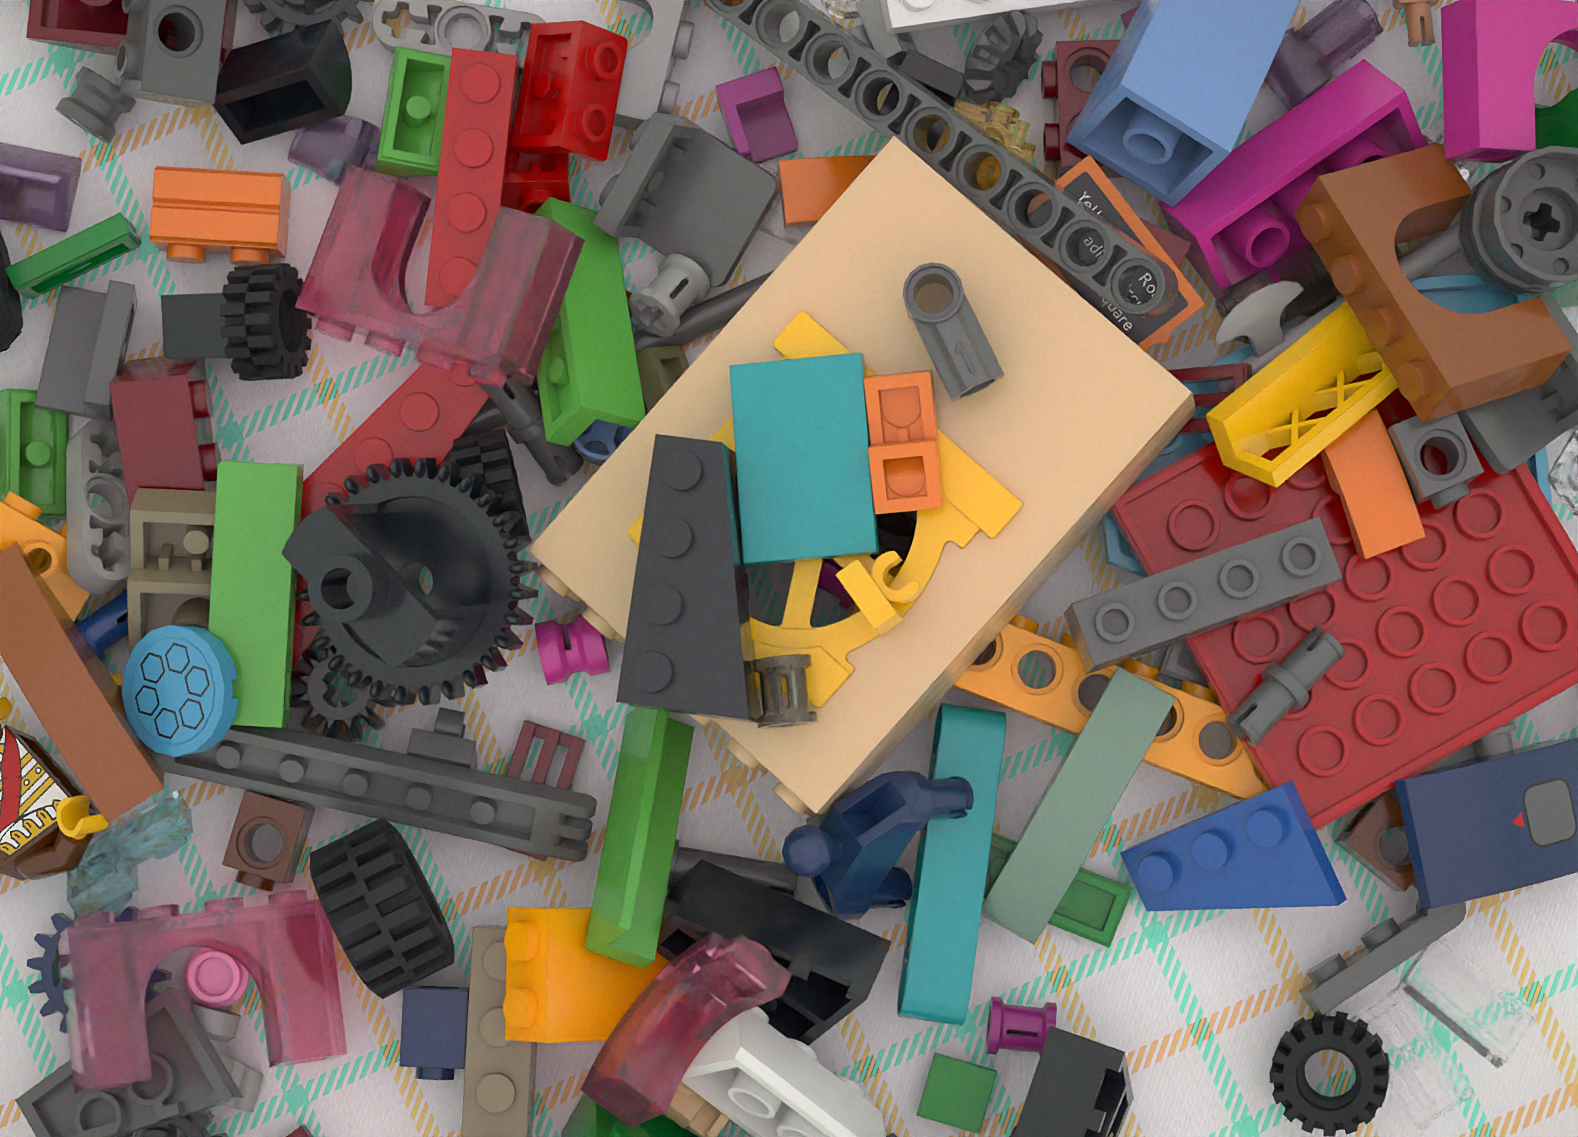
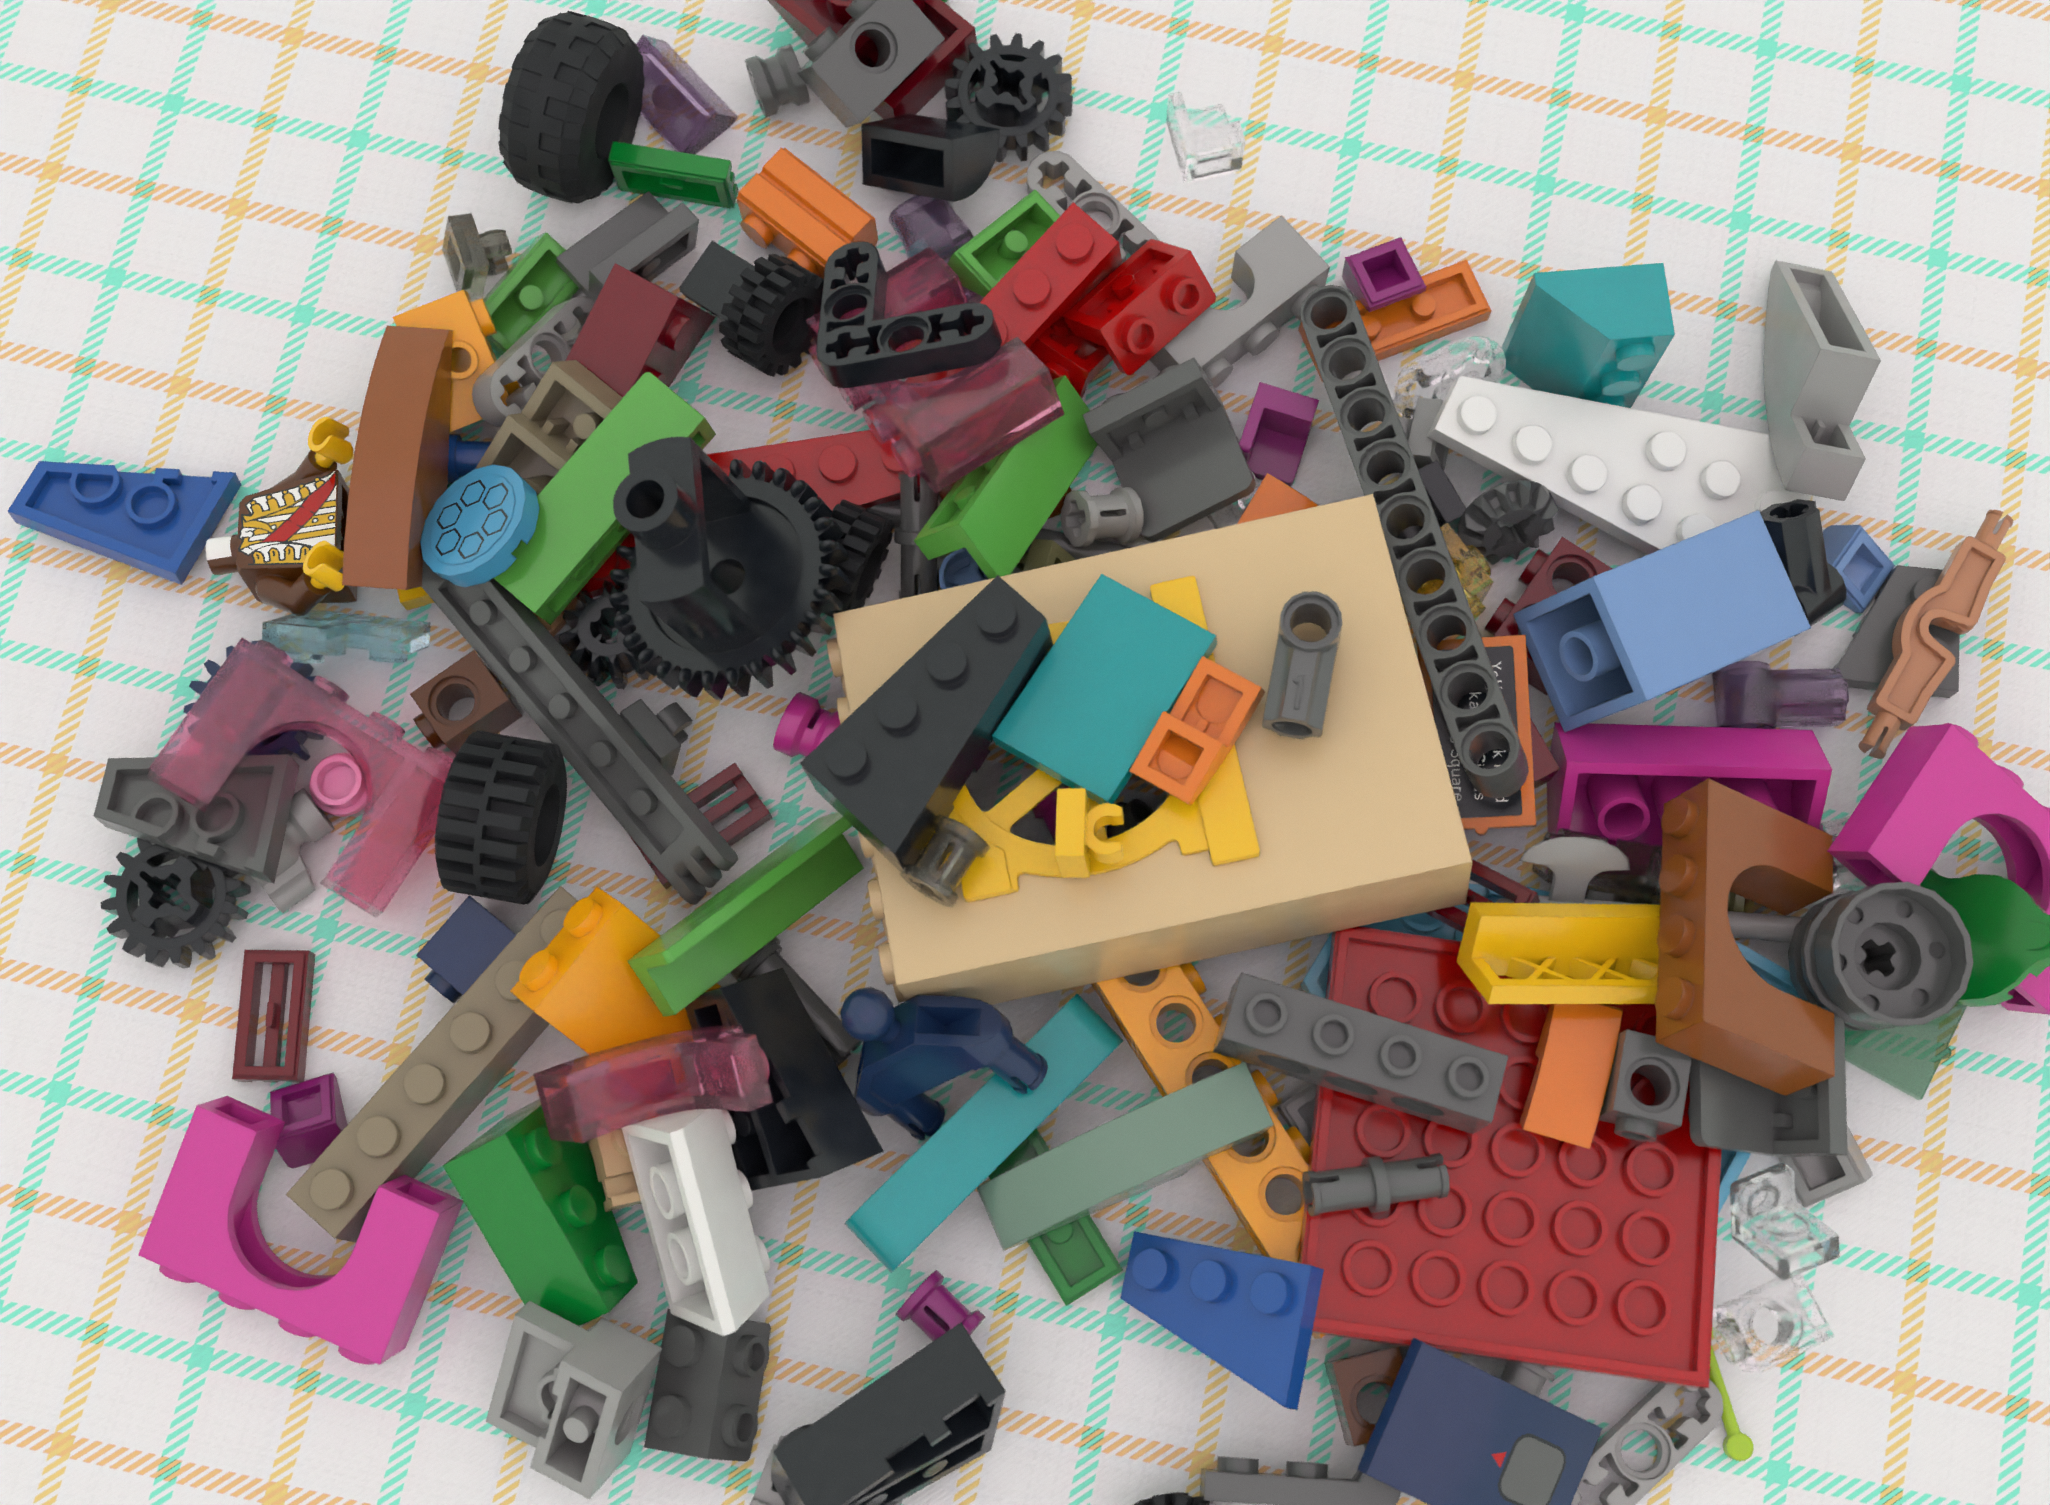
camera: 40 degrees right, 10 degrees down
green tile [916,1052,997,1134] -> none
none -> black beam [816,241,1002,388]

